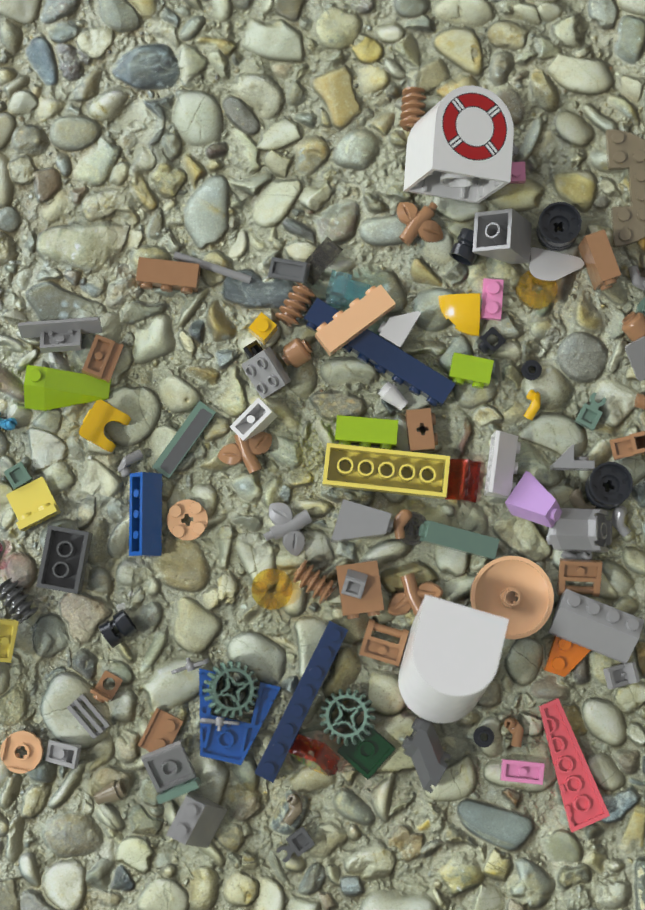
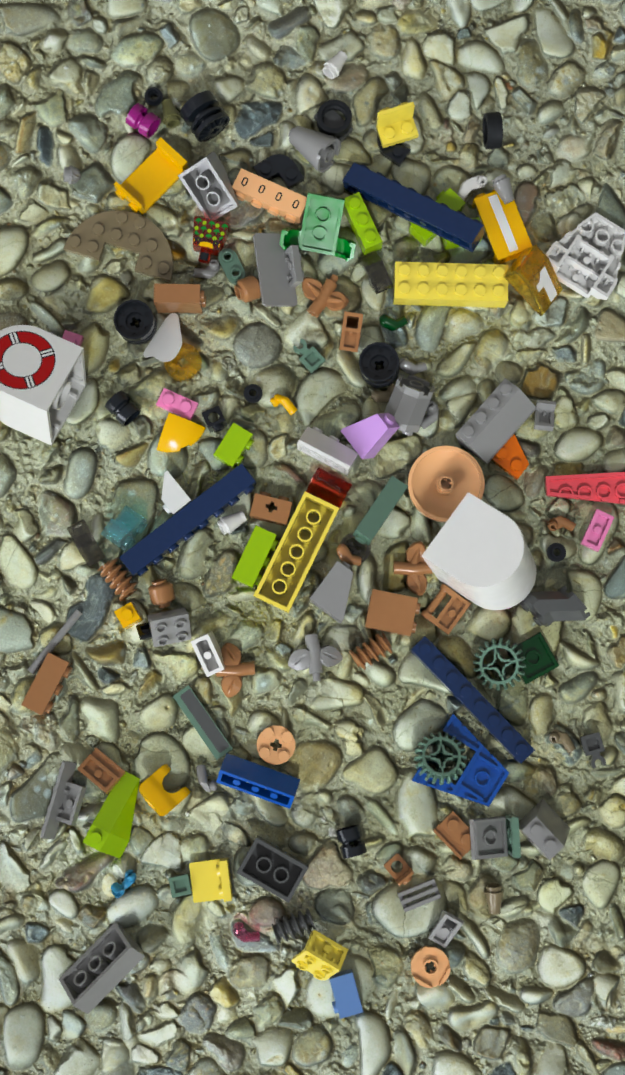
camera: 70 degrees left, 0 degrees up
light grey piece [171,657,210,674] -> none
light grey piece [200,717,240,731] -> none
clear yellow plate [252,568,293,610] -> none
dark grey tile [268,257,311,284] -> none
clear red torso [288,734,340,776] -> none
light nougat brick [315,284,396,356] -> none
light grey slope [341,569,368,599] -> none
medium nougat plant [397,202,443,246] -> none
light grey slope [472,208,532,264] -> none
light grey slope [550,444,595,471] -> none
medium nougat plate [557,558,603,597] -> none

